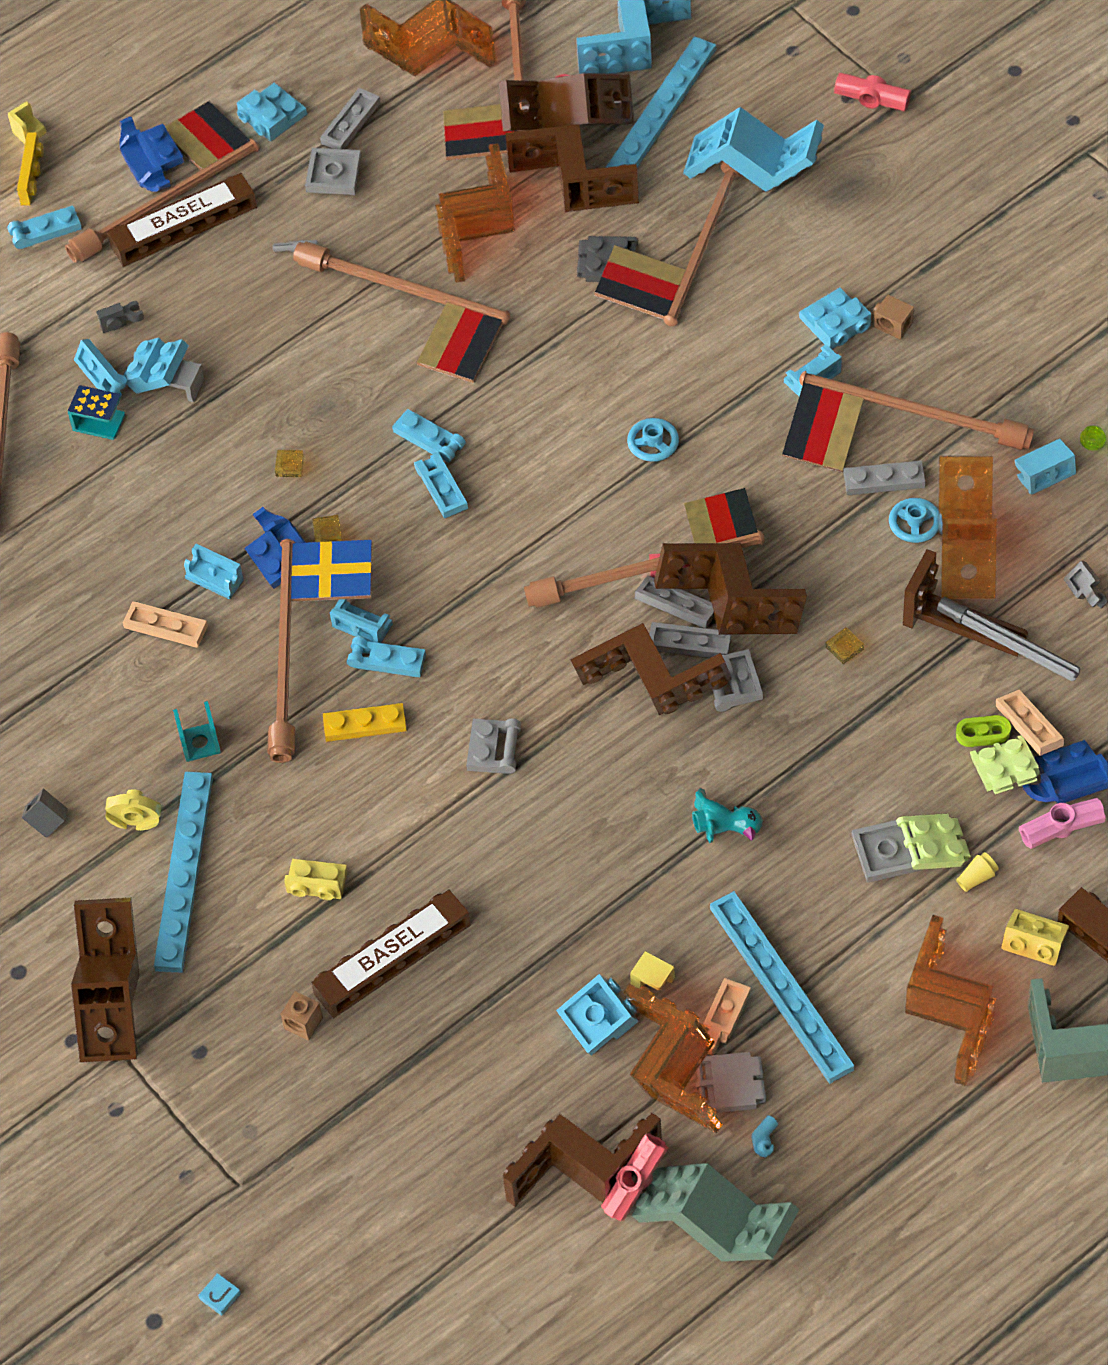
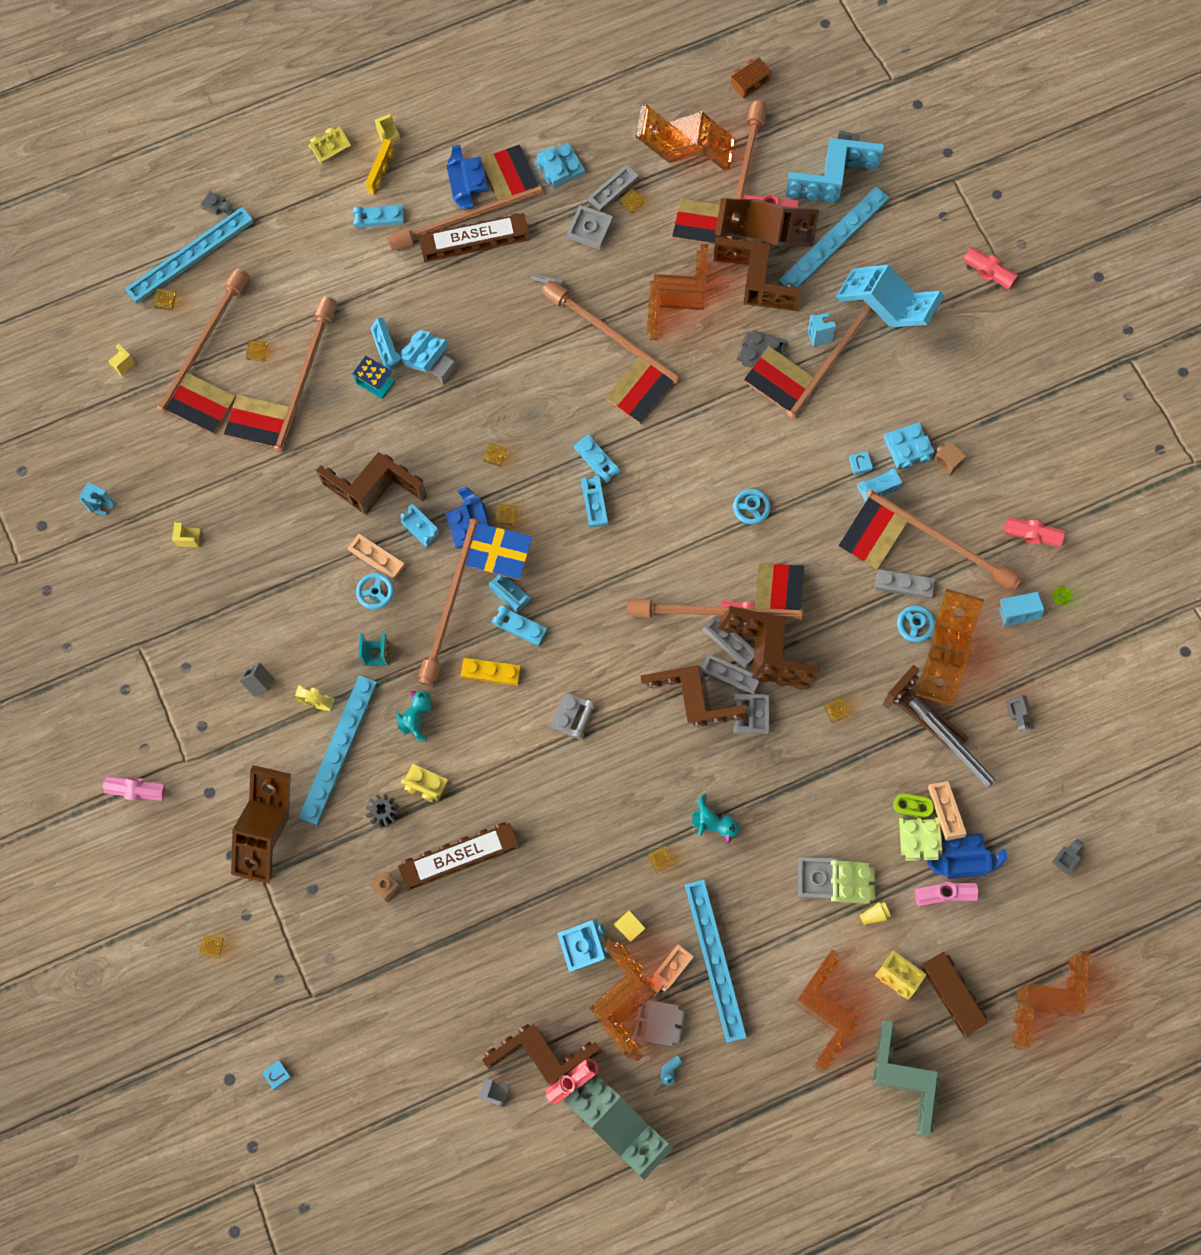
camera: 15 degrees right, 15 degrees up
dark grey plate [96,301,144,334] -> none
none -> clear yellow plate [199,935,224,959]
none -> reddish brown bracket [316,452,427,515]
none -> medium azure piece [356,573,394,610]
none -> dark grey gear [366,794,399,828]
none -> teal animal [395,691,432,742]
none -> light grey panel [478,1078,509,1107]
none -> clear yellow plate [619,189,645,214]
none -> clear yellow plate [647,846,674,874]
none -> medium azure hinge [808,313,836,347]
none -> medium azure tile [849,451,873,475]
none -> coral piece [1004,517,1065,547]

